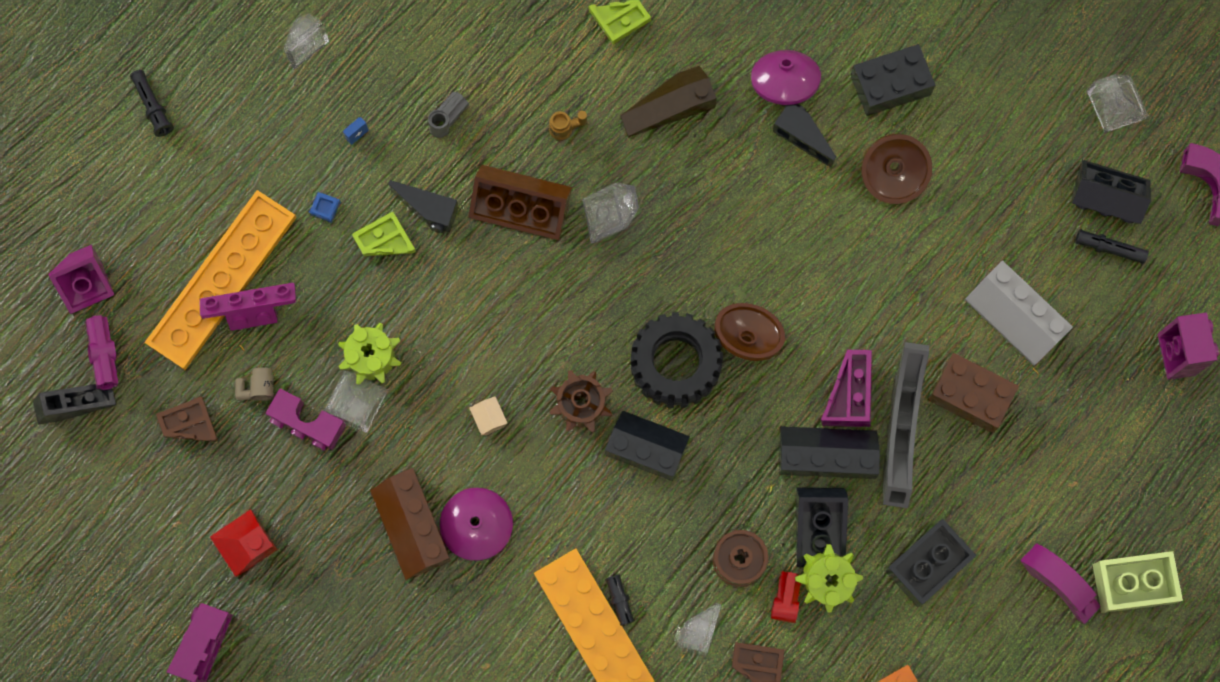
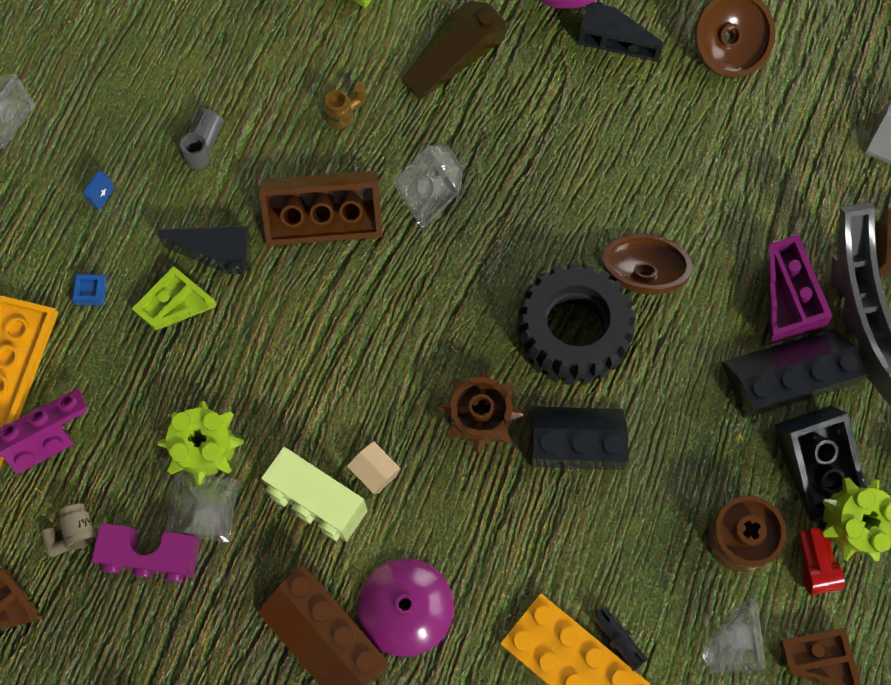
camera: 20 degrees left, 5 degrees down
none -> yellowish green brick [261,447,368,542]

